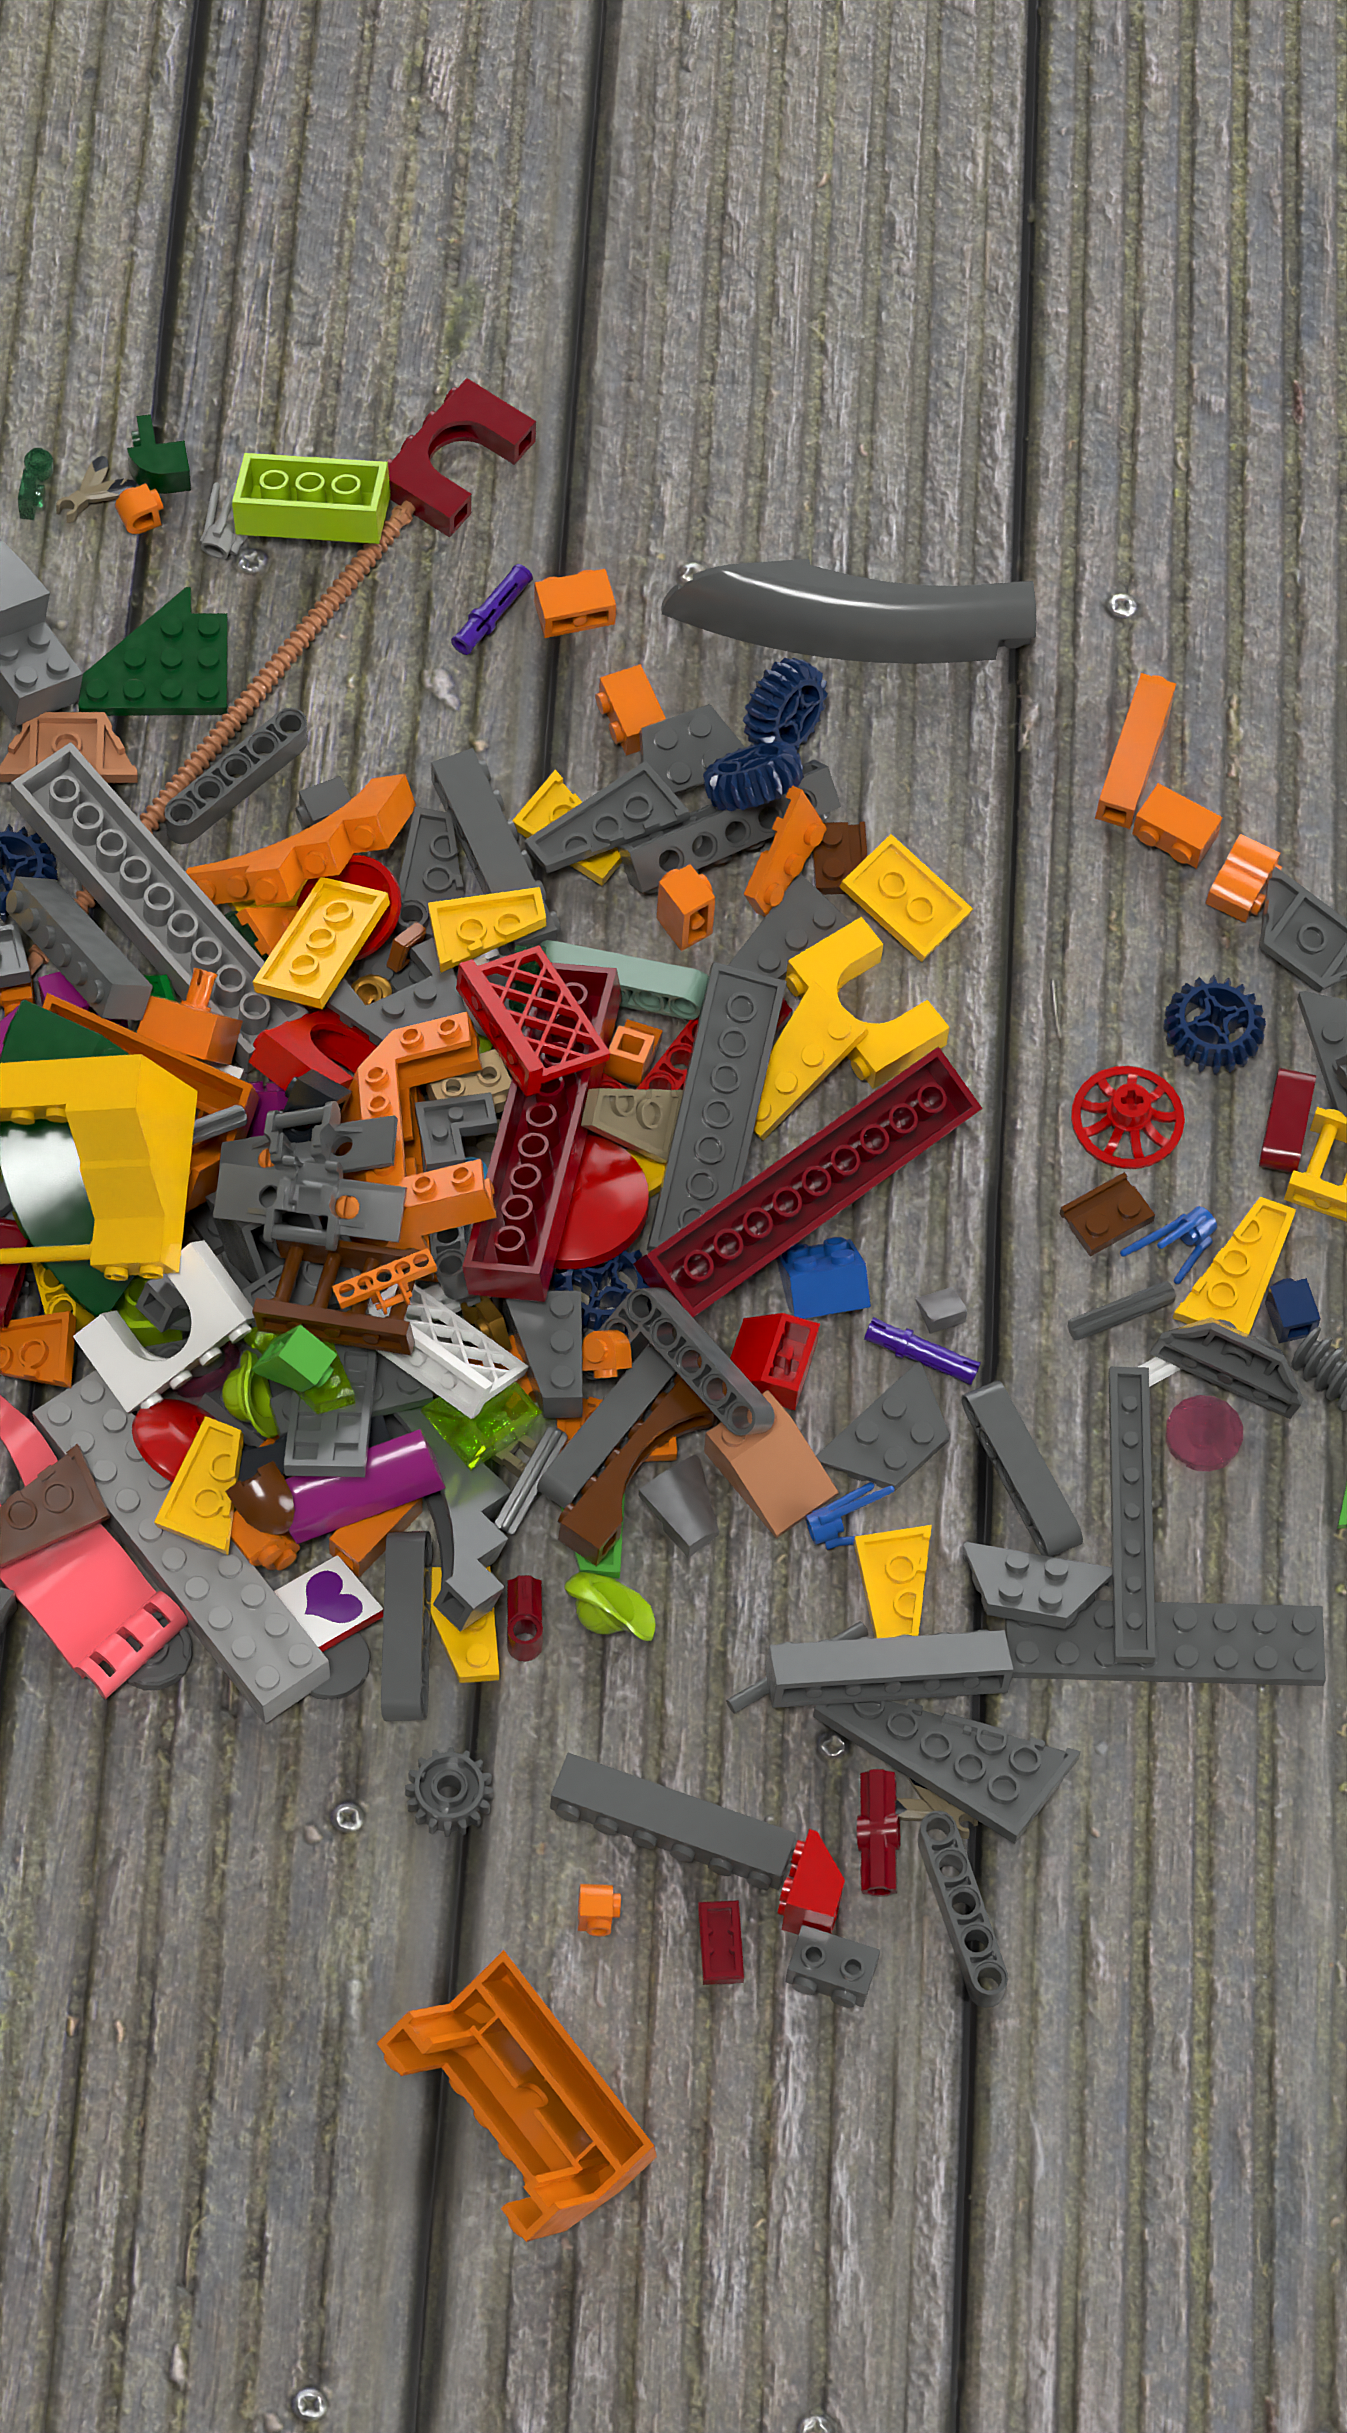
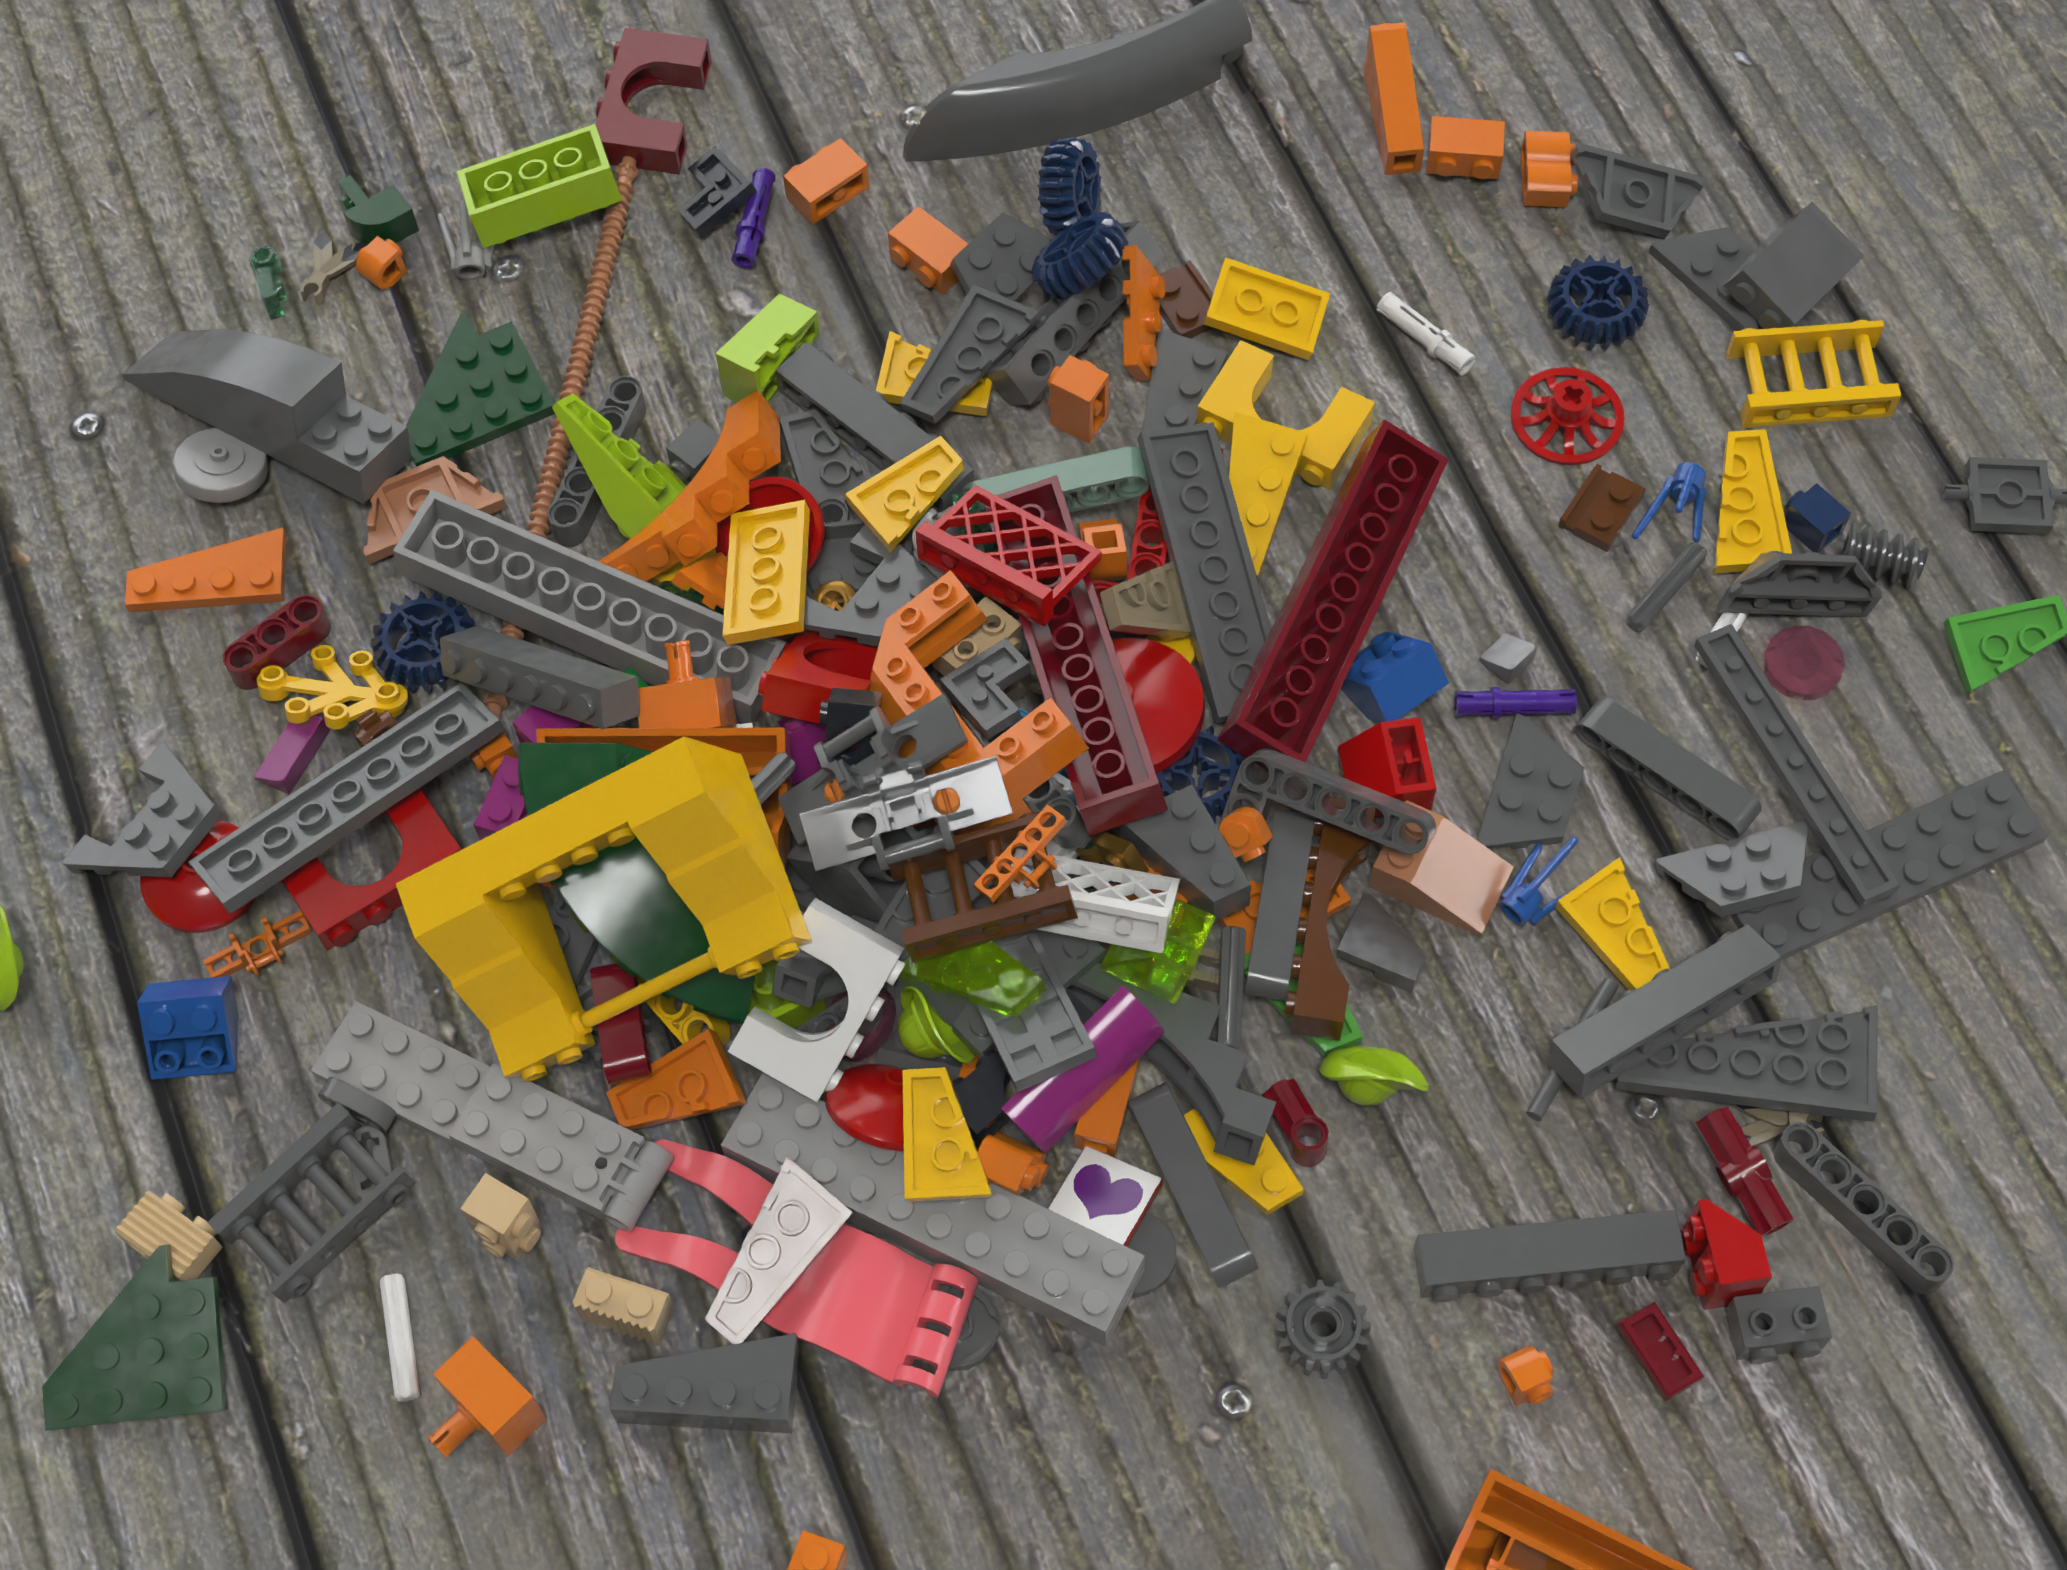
camera: 20 degrees left, 0 degrees up
reddish brown brick [225,1461,295,1535] -> none
bright green slope [251,1325,337,1392] -> none
dark orange tile [386,922,426,973] -> none
dark red beam [1259,1067,1316,1173] -> none
none -> lime wedge [552,393,687,539]
none -> black plate [677,146,757,238]
none -> lime wedge [715,293,820,403]
none -> white pin [1376,292,1476,376]

